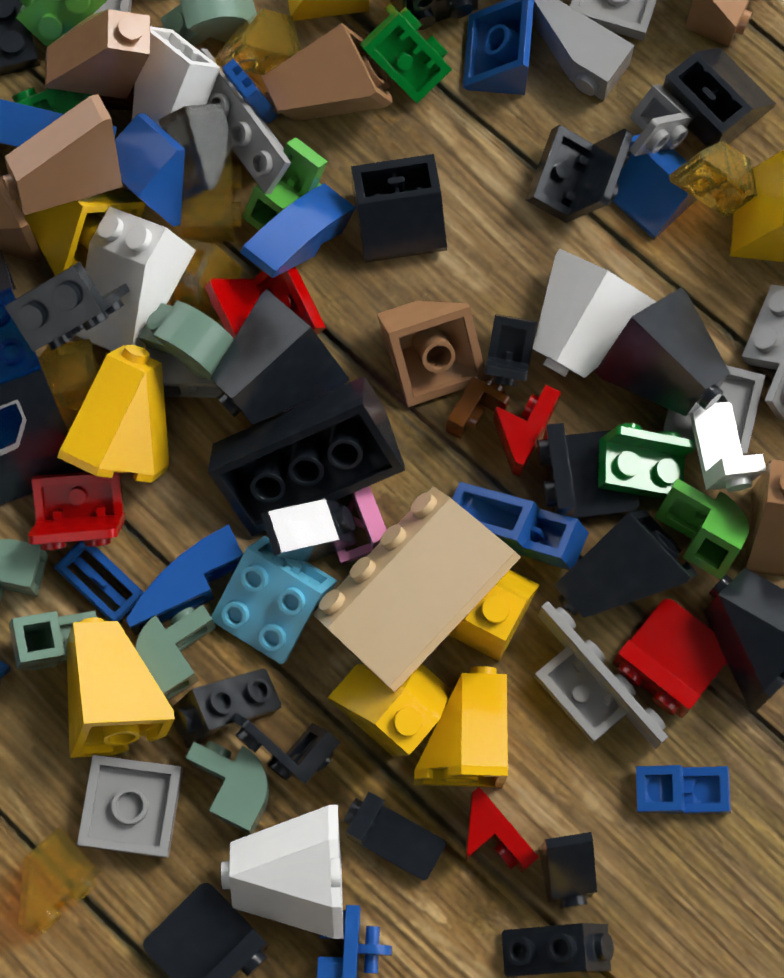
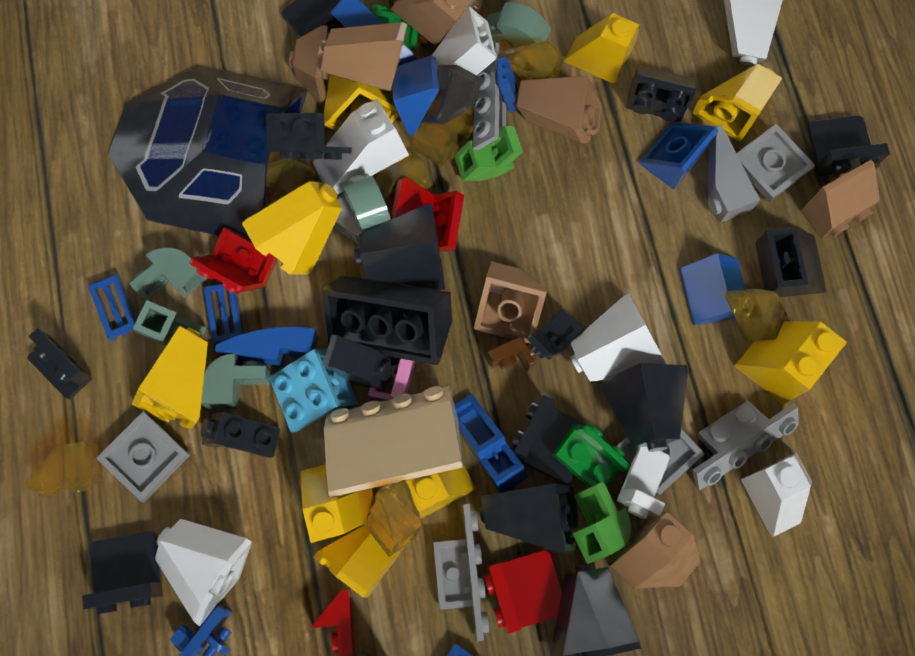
camera: 30 degrees right, 0 degrees up
sand green brick [186,741,270,835] -> none
black bracket [230,712,340,784] -> none
blue slope [240,183,356,278] -> none
black bracket [343,792,446,881] -> none
black slope [351,154,447,263] -> none
green bracket [360,3,452,103] -> none
red slope [493,385,561,477] -> none
black bracket [526,125,633,223] -> none
light grey bracket [629,84,695,156] -> none
none -> clear yellow slope [365,480,422,557]

